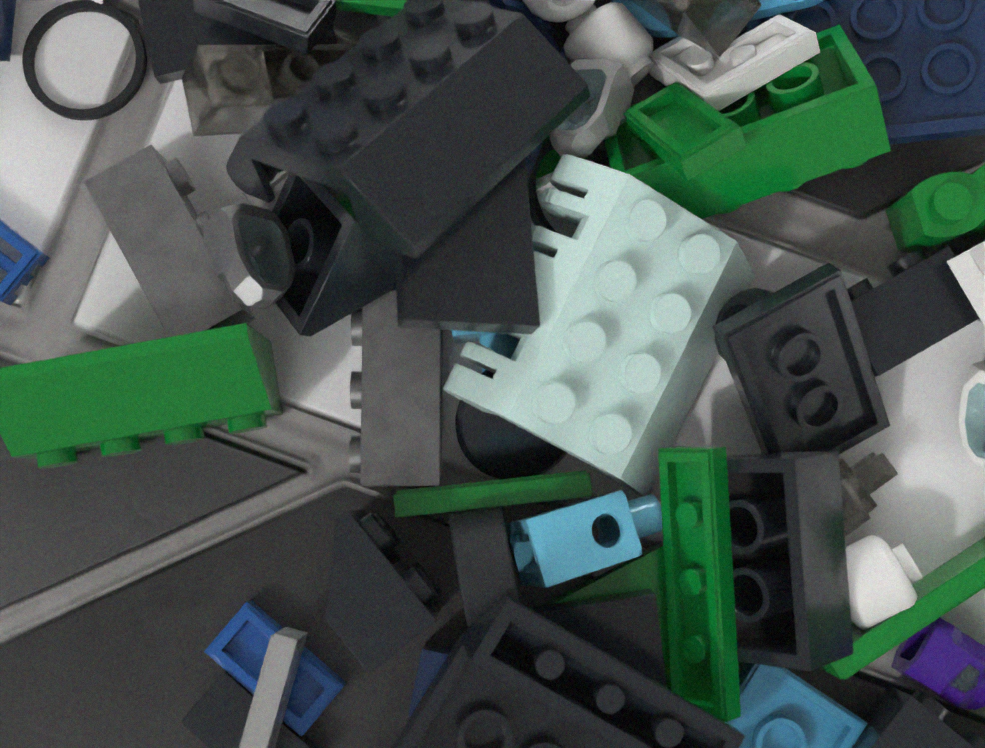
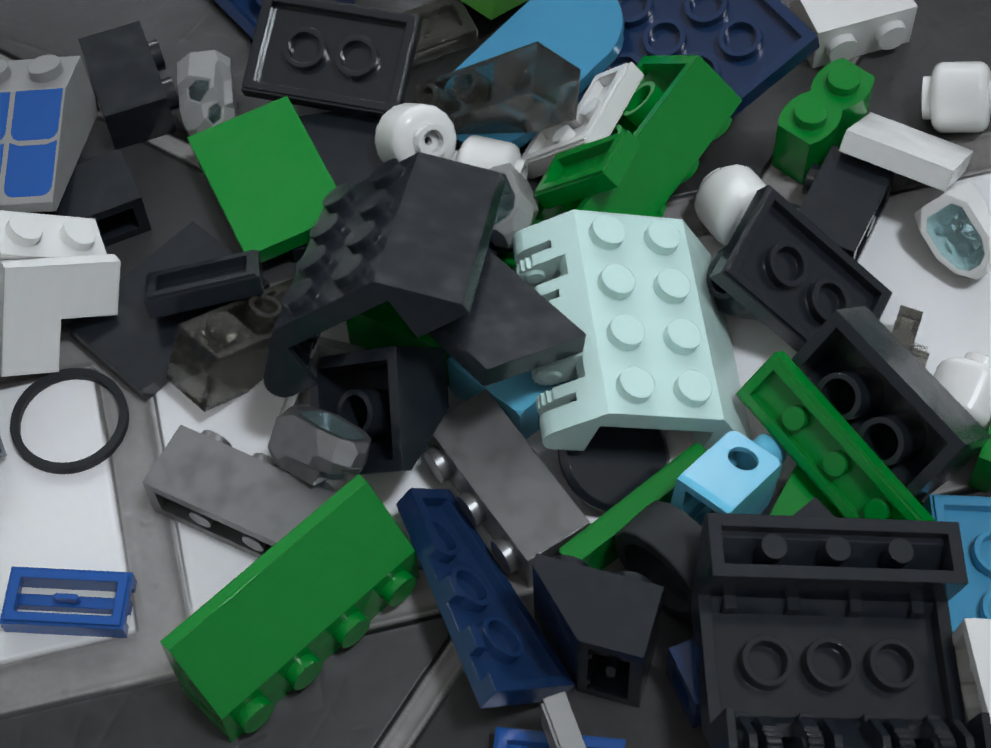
camera: 30 degrees left, 25 degrees down
none -> dark blue wing [396,488,576,709]
none -> white head [694,164,767,246]

